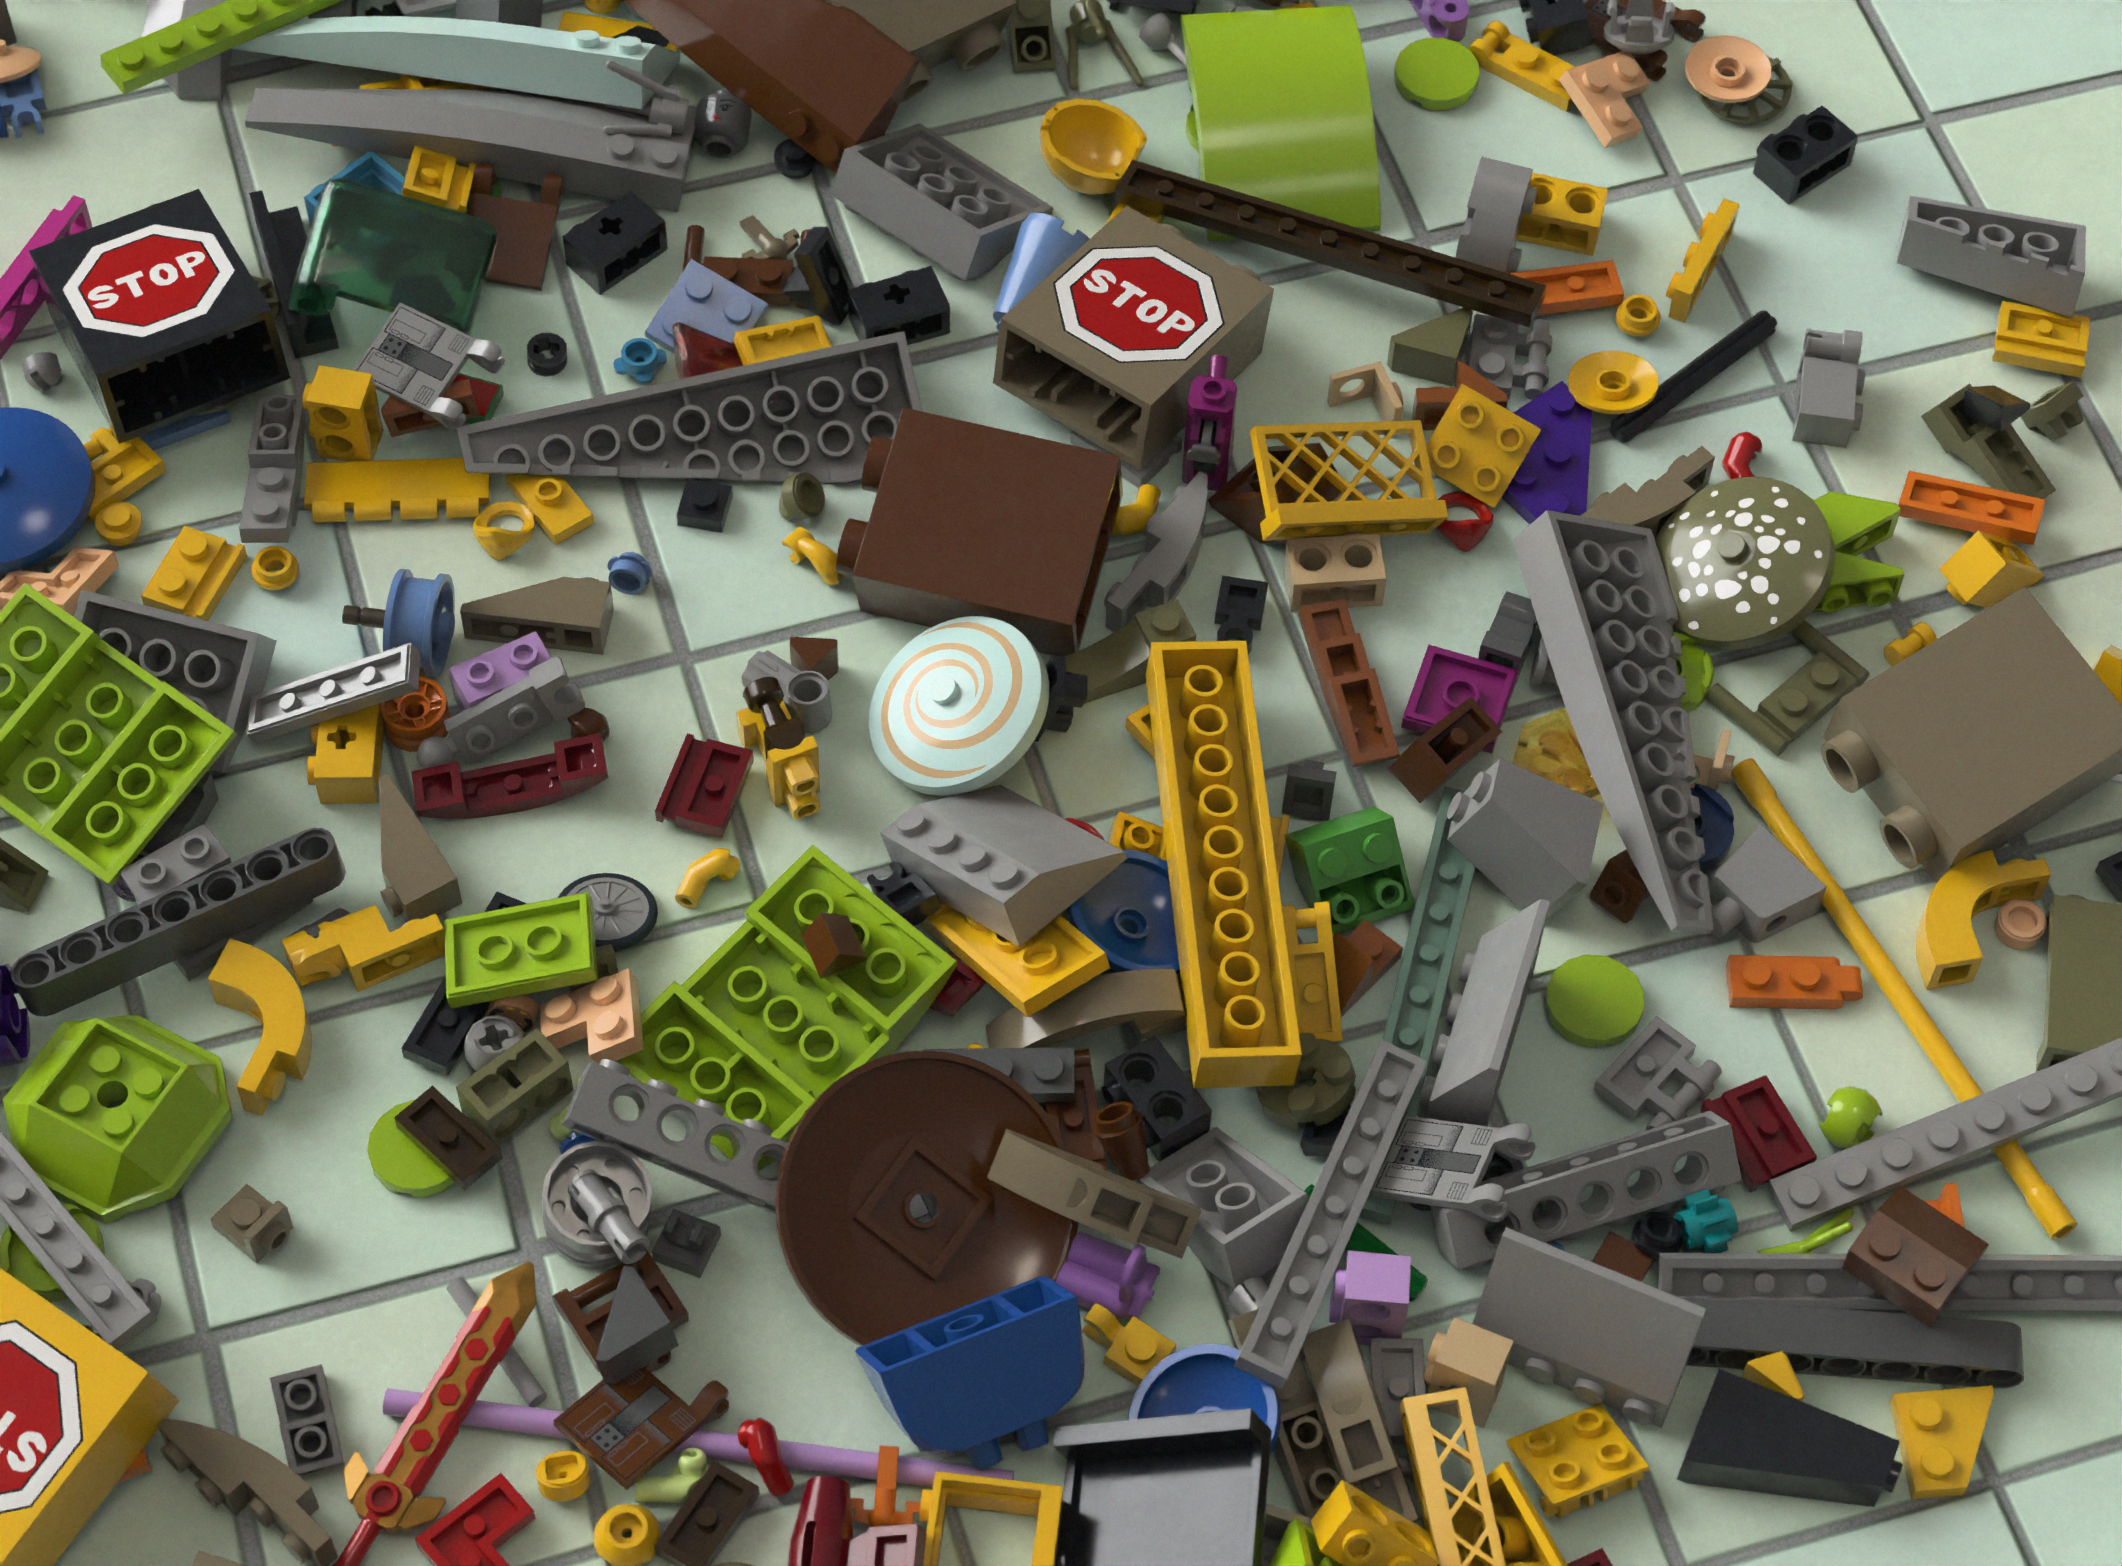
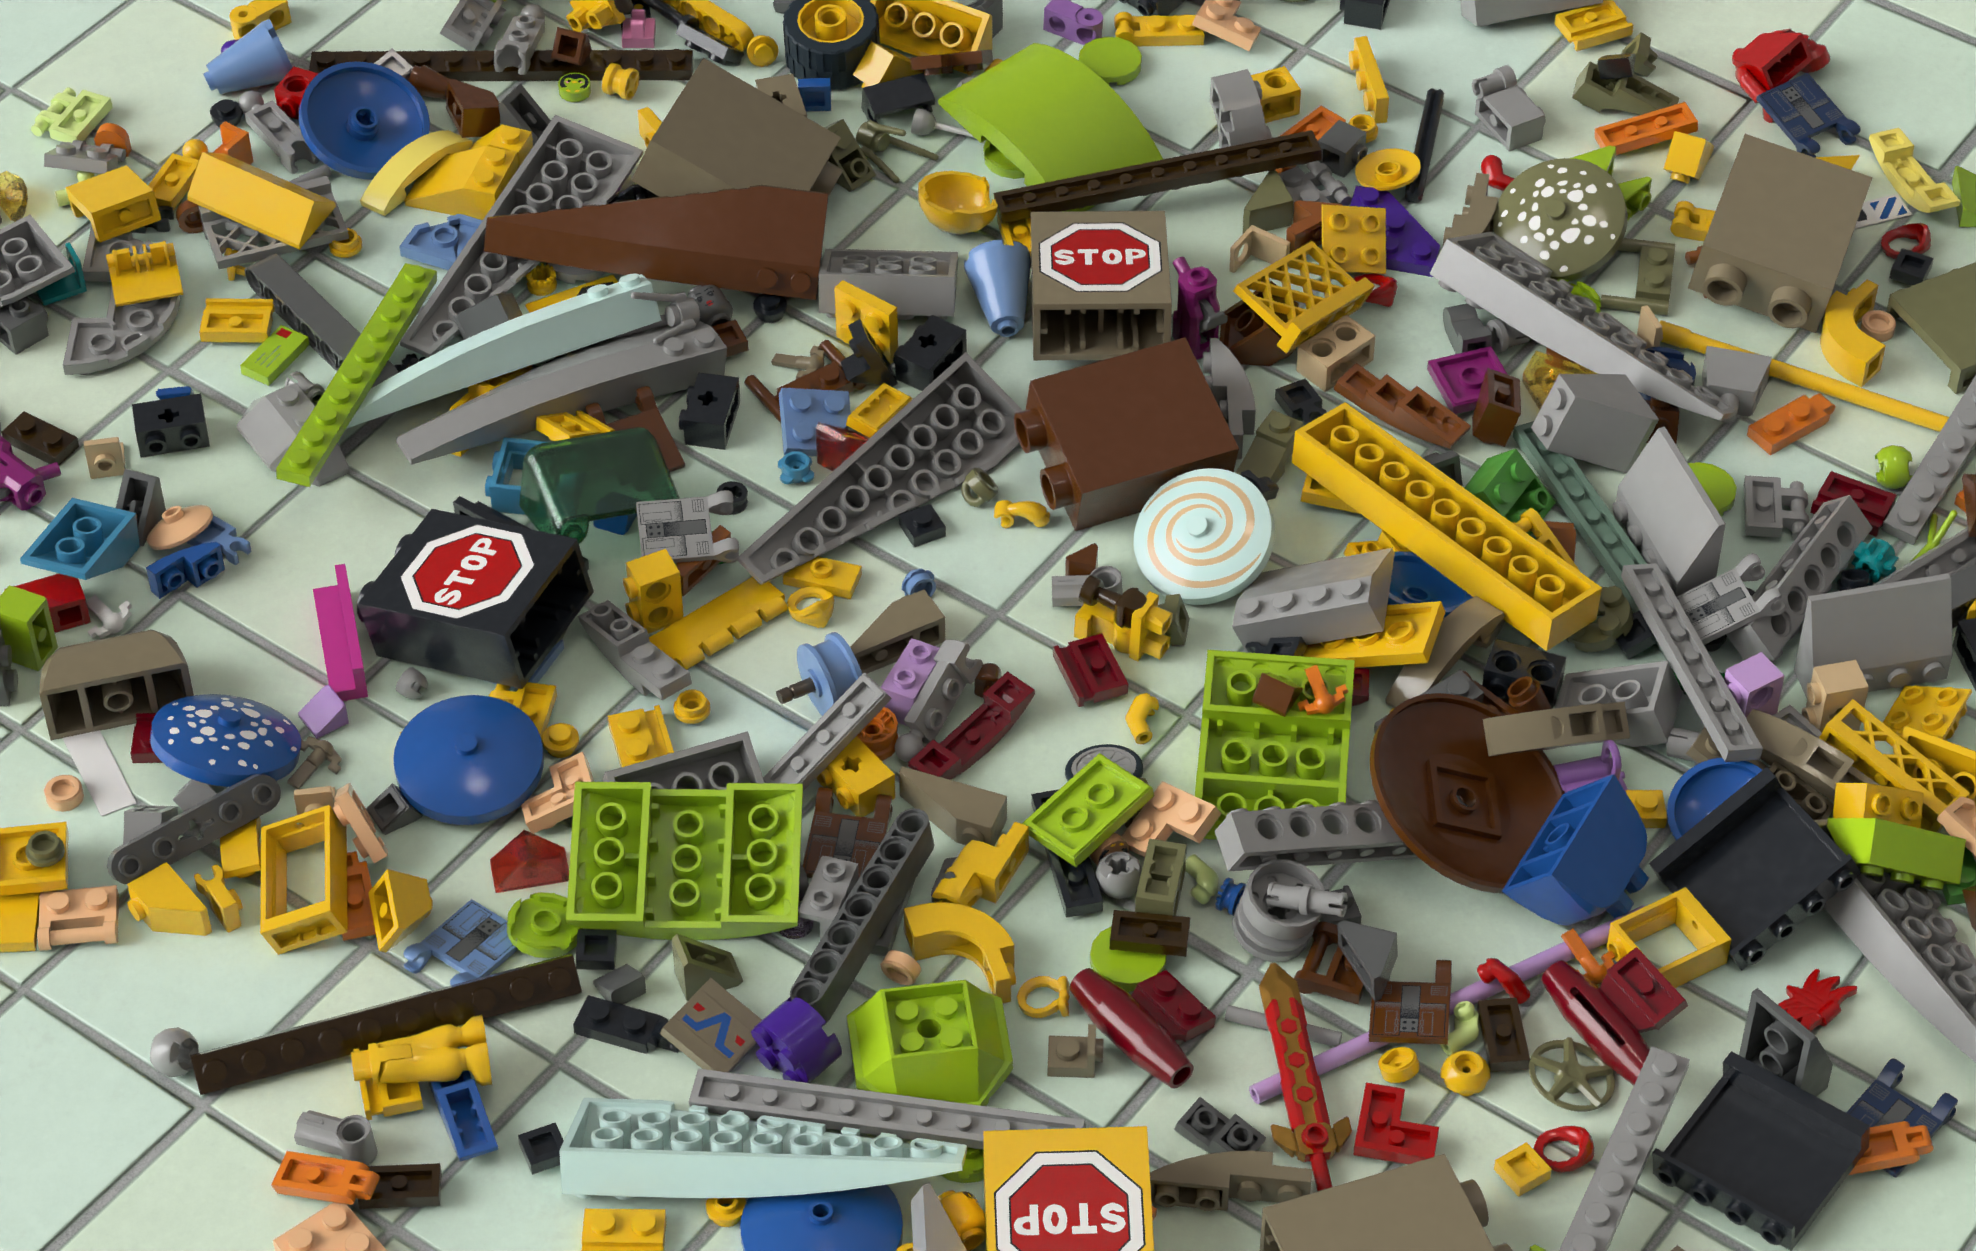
camera: 35 degrees left, 10 degrees down
none -> reddish brown plate [712,319,749,357]
none -> reddish brown flag [802,787,893,878]
none -> yellow plate [834,280,898,364]
none -> light nougat tile [881,950,921,985]
none -> yellow piece [1017,976,1070,1018]
none -> dark red plate [1070,968,1216,1089]
none -> olive tile [1158,594,1190,646]
none -> orange piece [1297,665,1349,715]
none -> dark grey brick [1318,120,1368,178]

